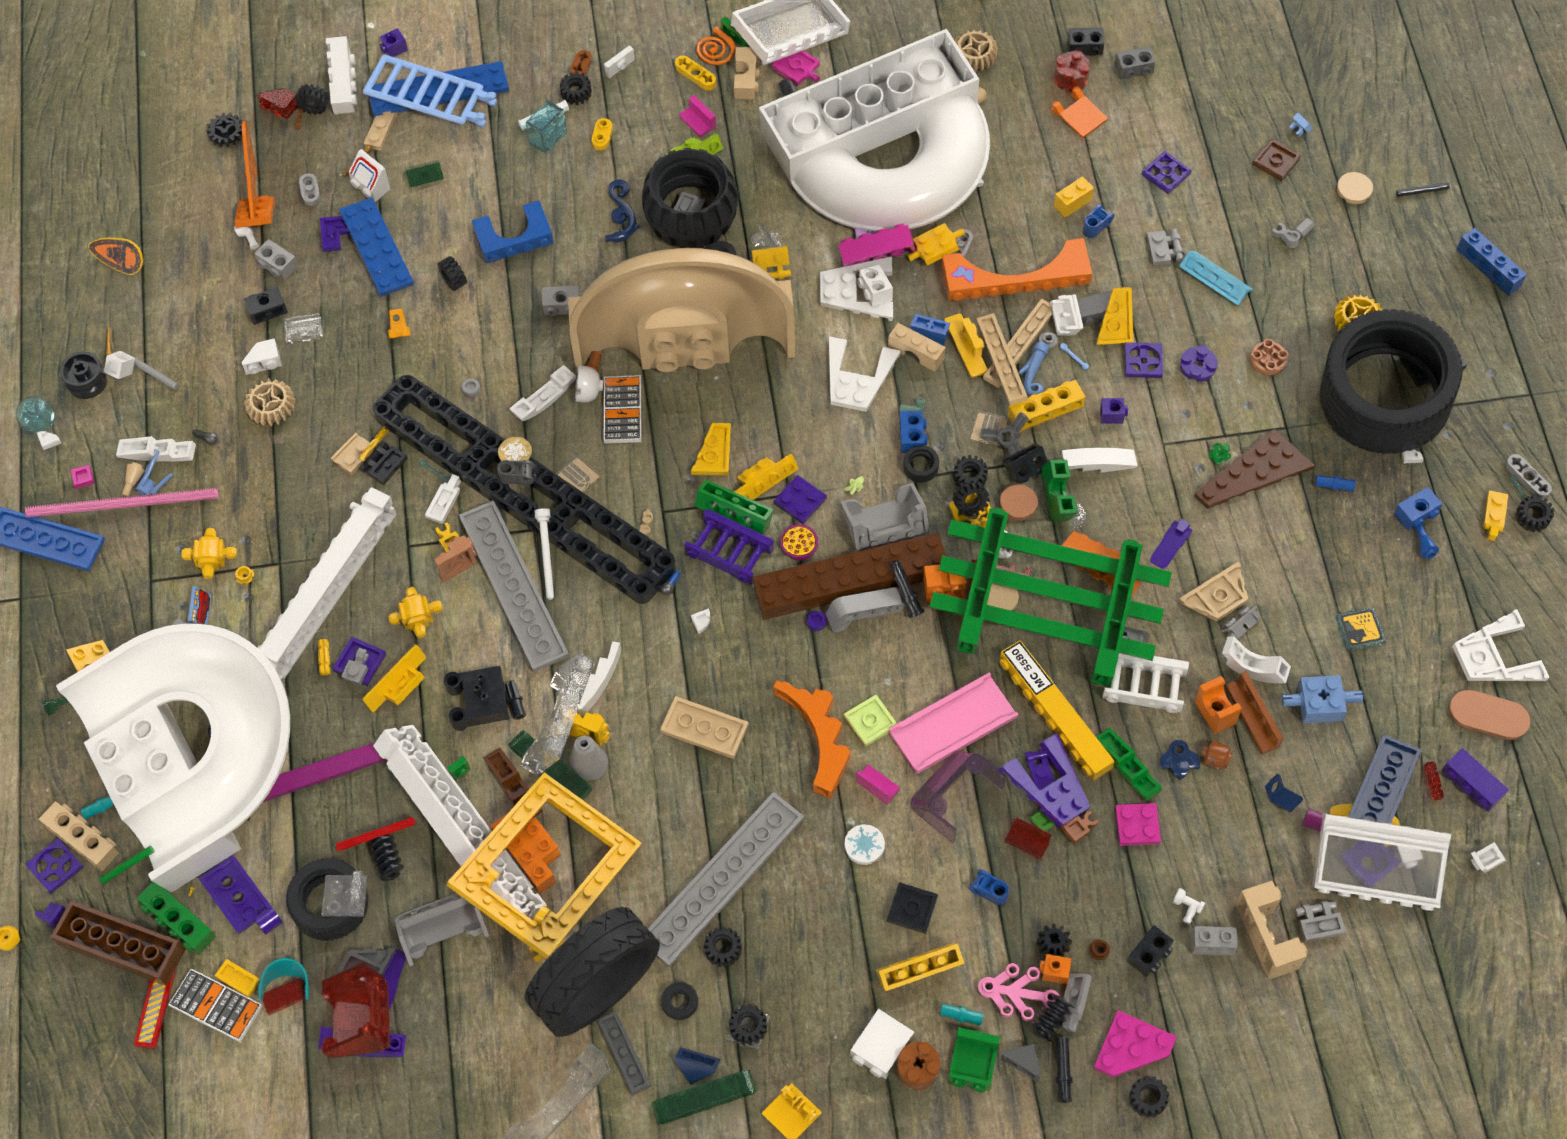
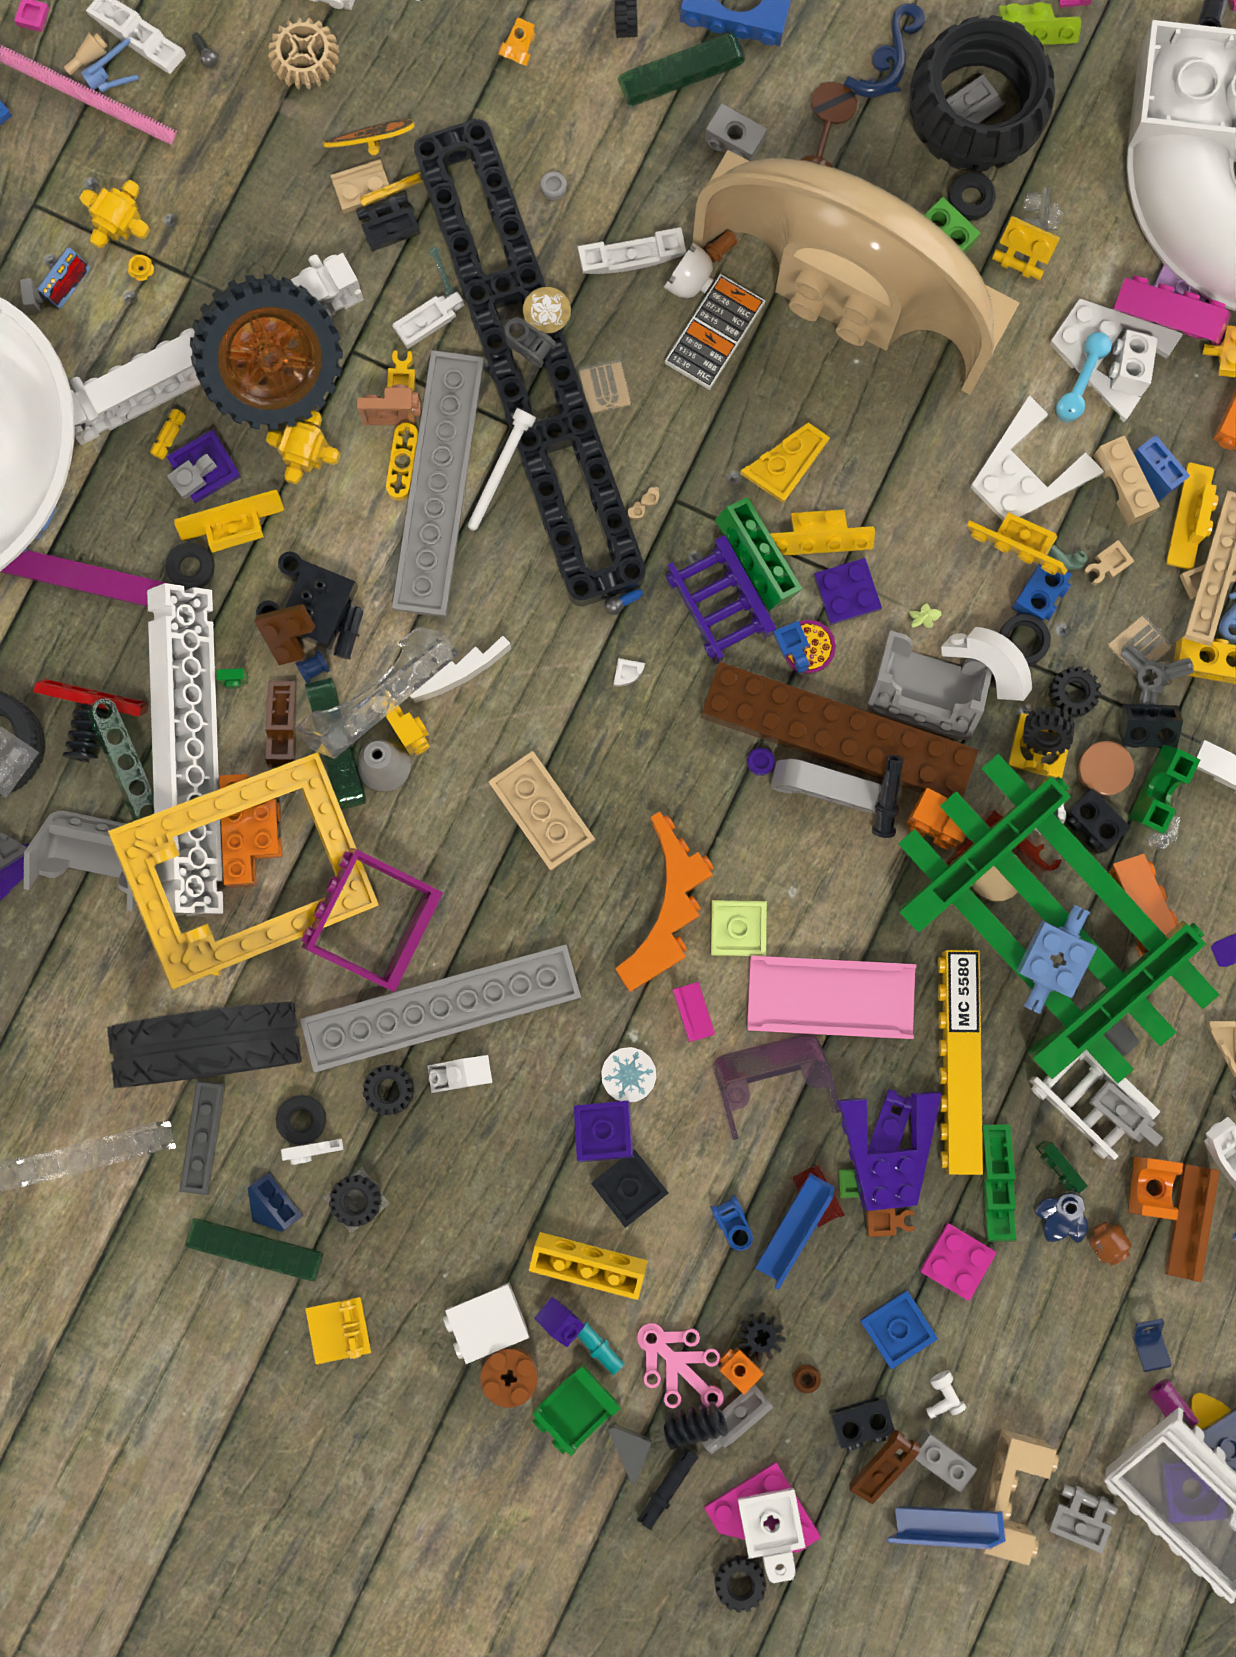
camera: 30 degrees right, 20 degrees up
none -> clear green beam [88,698,154,821]
none -> black tyre [165,542,215,590]
none -> wheel [190,274,343,430]
none -> reddish brown plate [254,604,315,665]
none -> white wing [281,1139,344,1165]
none -> dark blue bush [295,650,331,684]
none -> magenta window [301,848,443,992]
none -> shield [323,119,415,155]
none -> yellow beam [386,423,419,501]
none -> white slope [427,1055,492,1093]
none -> dark purple brick [534,1297,585,1347]
none -> dark purple plate [574,1100,634,1163]
none -> clear green beam [617,33,746,106]
none -> white plate [738,1488,805,1583]
none -> blue panel [756,1173,835,1290]
none -> blue plate [773,621,810,674]
none -> reddish brown piece [800,82,857,168]
none -> reddish brown plate [849,1430,921,1505]
none -> blue tile [860,1290,938,1370]
none -> panel [888,1506,1006,1549]
none -> white arch [941,627,1032,701]
none -> yellow bracket [967,512,1067,575]
none -> medium blue brick [1017,904,1097,1014]
none -> dark green plate [1036,1141,1088,1193]
none -> medium azure piece [1056,332,1112,423]
none -> black brick [1066,788,1131,853]
none -> tan plate [1083,540,1135,586]
none -> light grey hinge [1089,1081,1163,1147]

